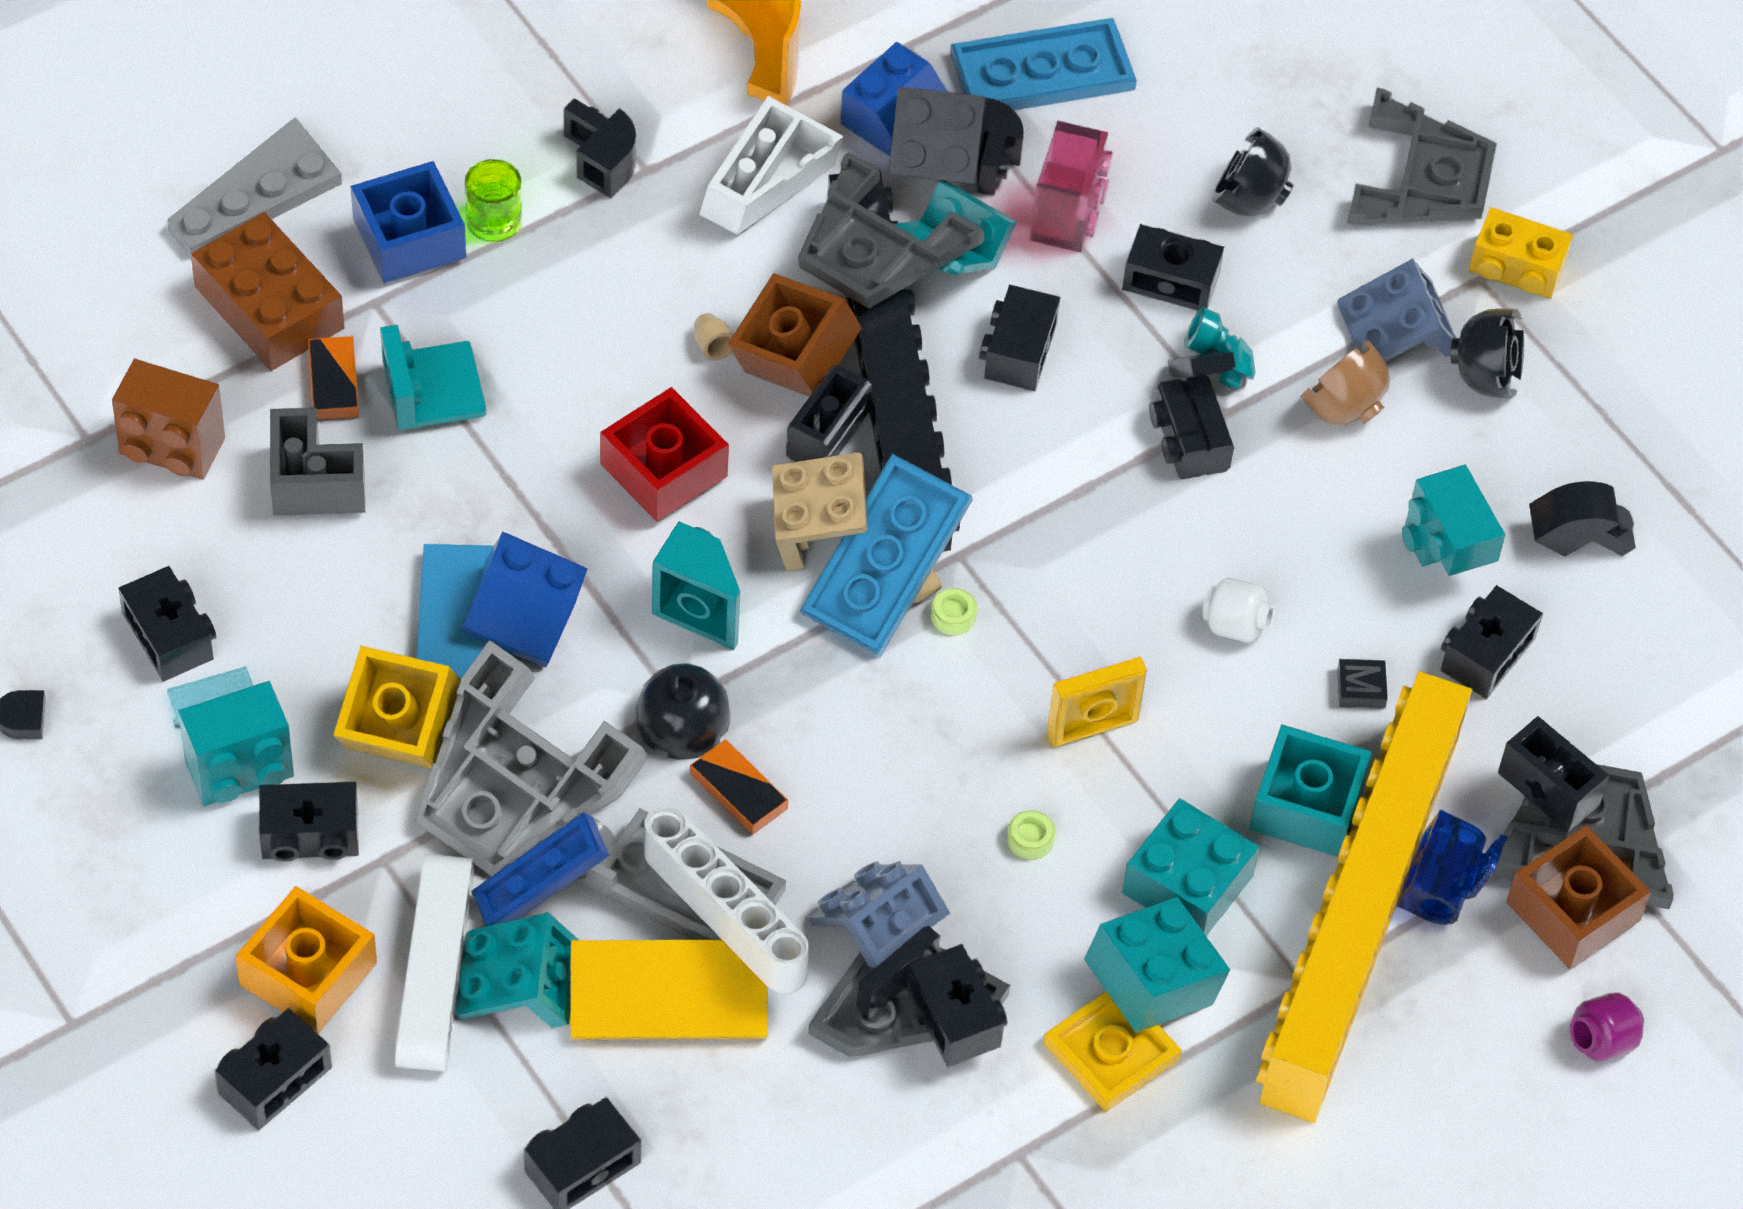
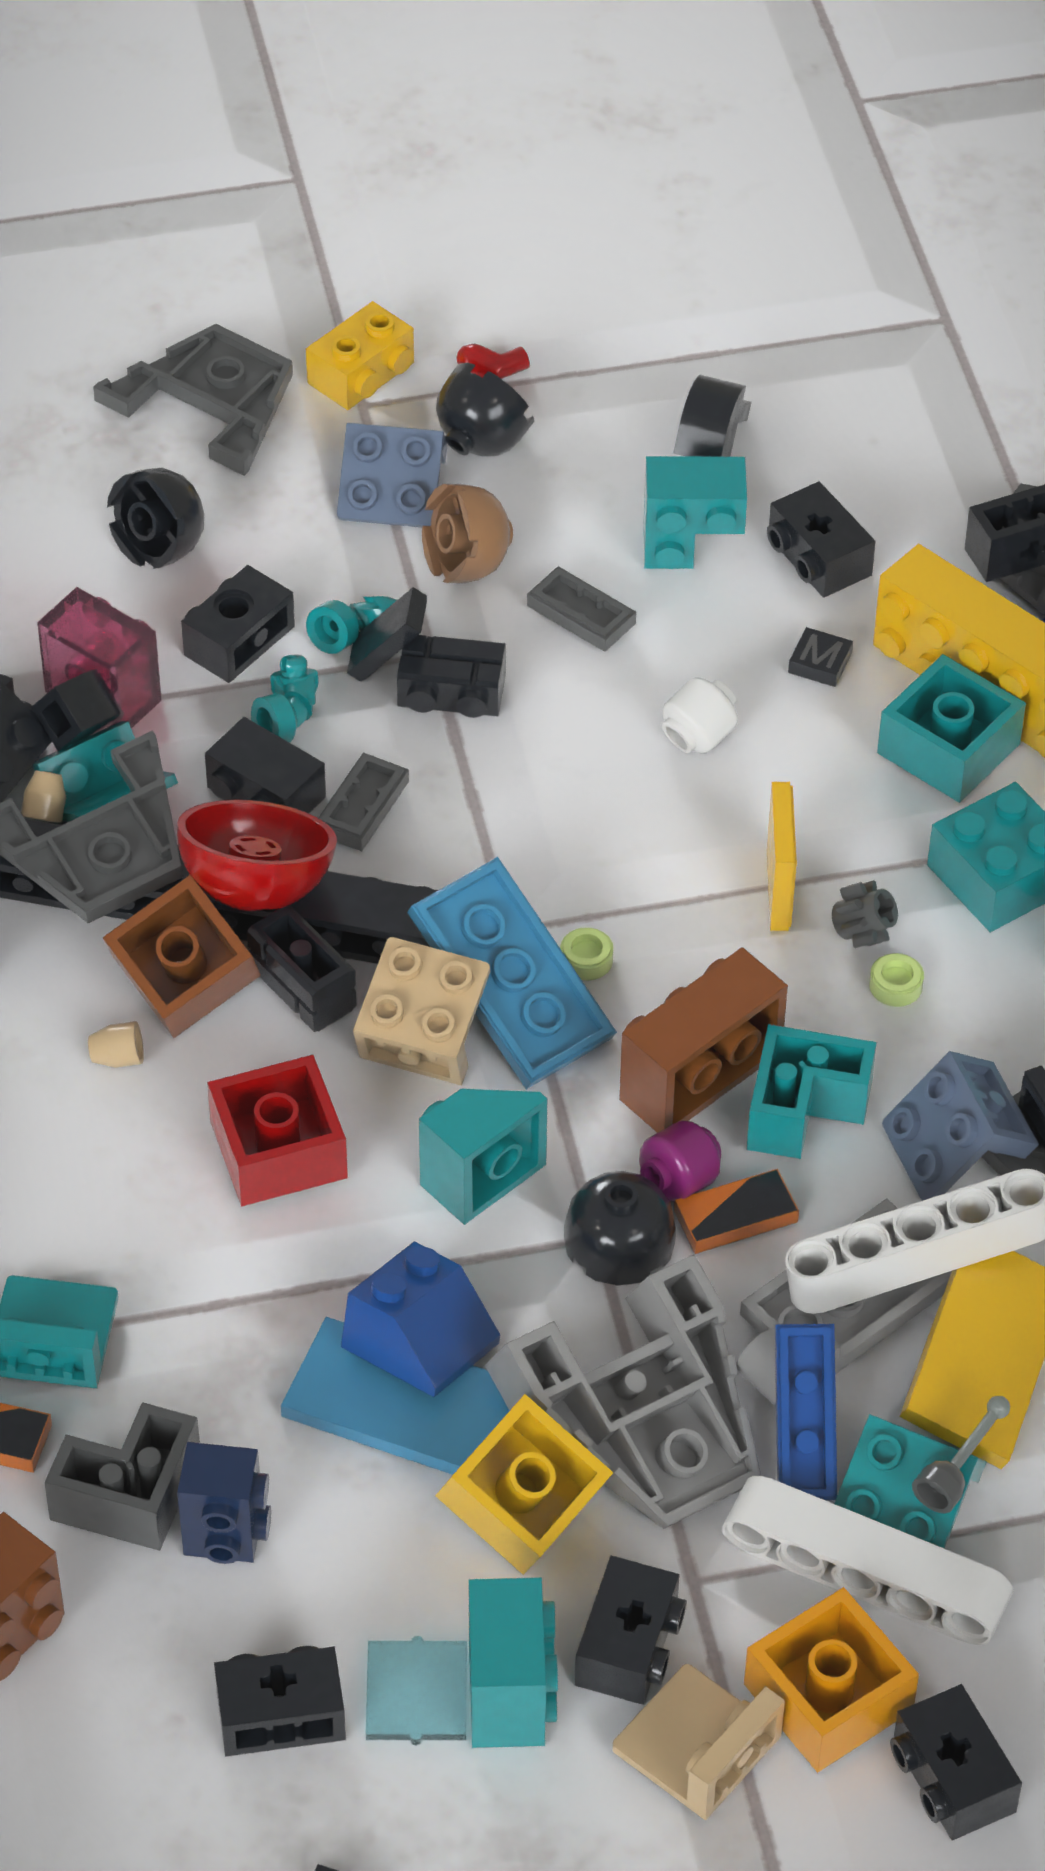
camera: 65 degrees left, 5 degrees down
none -> tan hose [21,770,66,822]
none -> black brick [31,669,125,751]
none -> red piece [177,800,337,911]
none -> dark blue brick [177,1442,271,1564]
none -> teal arm [251,654,319,742]
none -> dark grey plate [318,752,409,852]
none -> red arm [456,343,530,379]
none -> dark grey plate [527,566,636,652]
none -> tan bracket [612,1664,785,1821]
none -> dark orange brick [619,947,788,1133]
none -> magenta head [639,1120,721,1202]
none -> teal brick [747,1024,877,1159]
none -> dark grey gear [832,880,898,948]
none -> dark grey hinge [912,1396,1010,1514]

